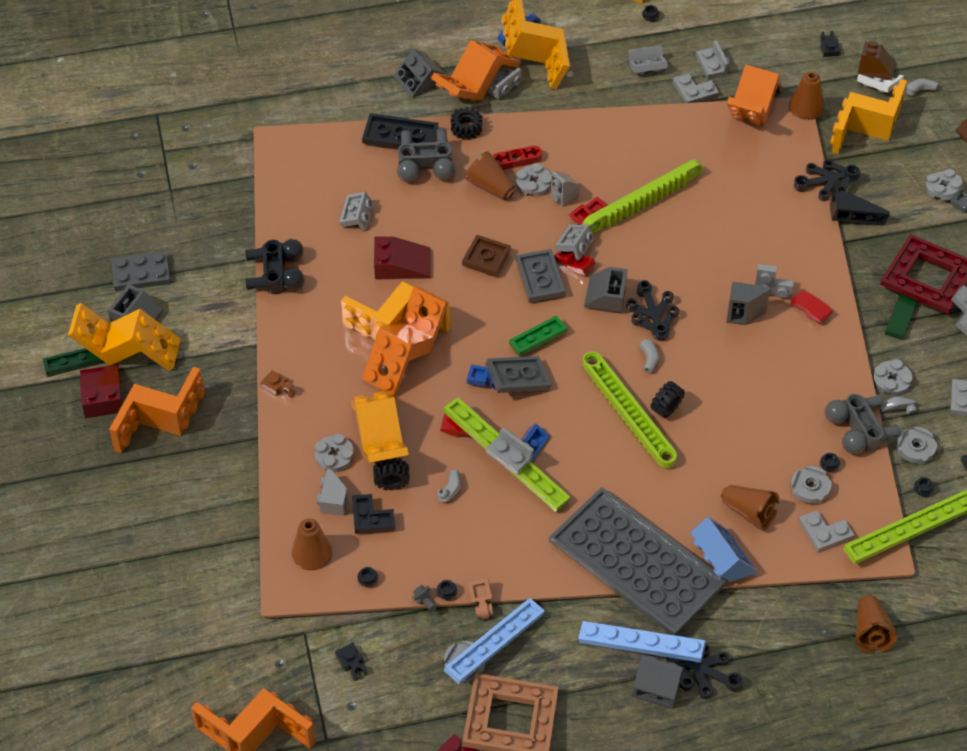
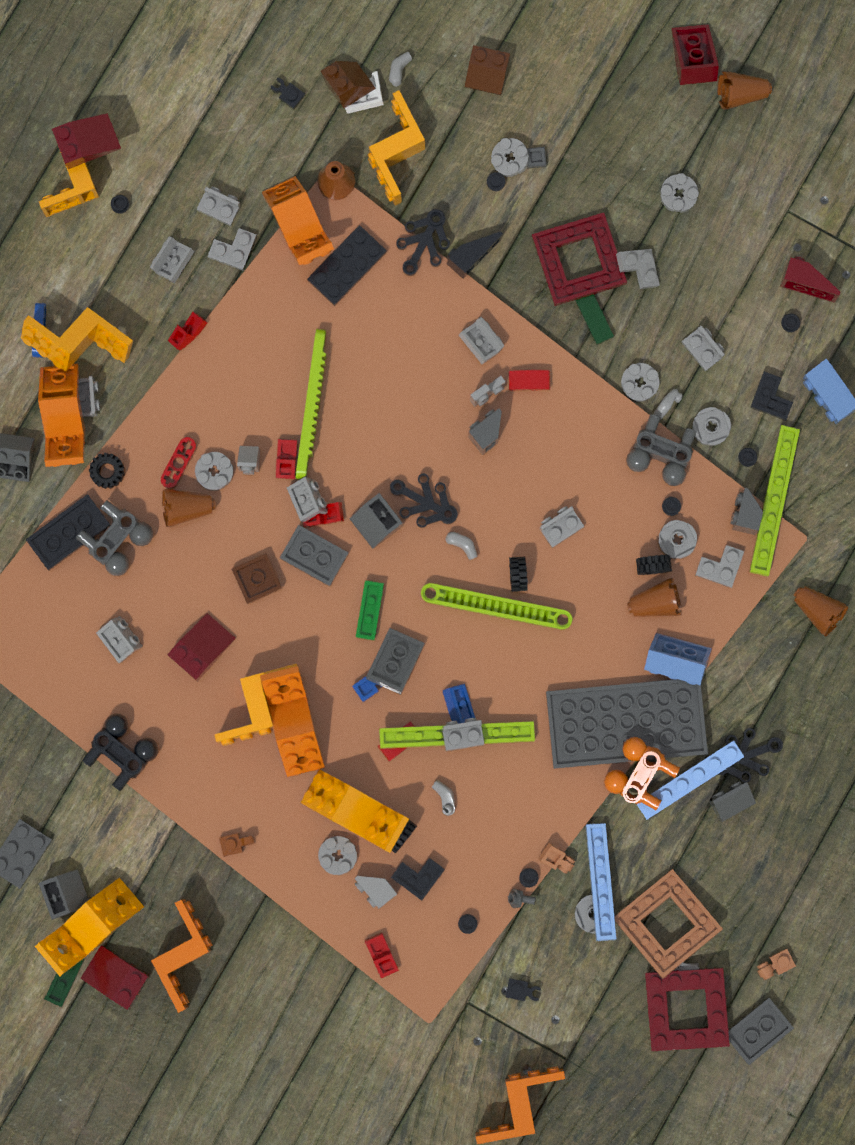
camera: 45 degrees left, 30 degrees up
dark orange cone [291,518,332,570] -> none
none -> red slope [168,312,208,350]
none -> black plate [307,225,387,306]
none -> red slope [364,933,399,979]
none -> light grey bracket [459,317,504,364]
none -> black plate [487,172,505,191]
none -> light grey bracket [540,506,584,548]
none -> orange piece [604,737,680,811]
none -> black tyre [636,555,672,575]
none -> dark grey slope [730,488,763,535]

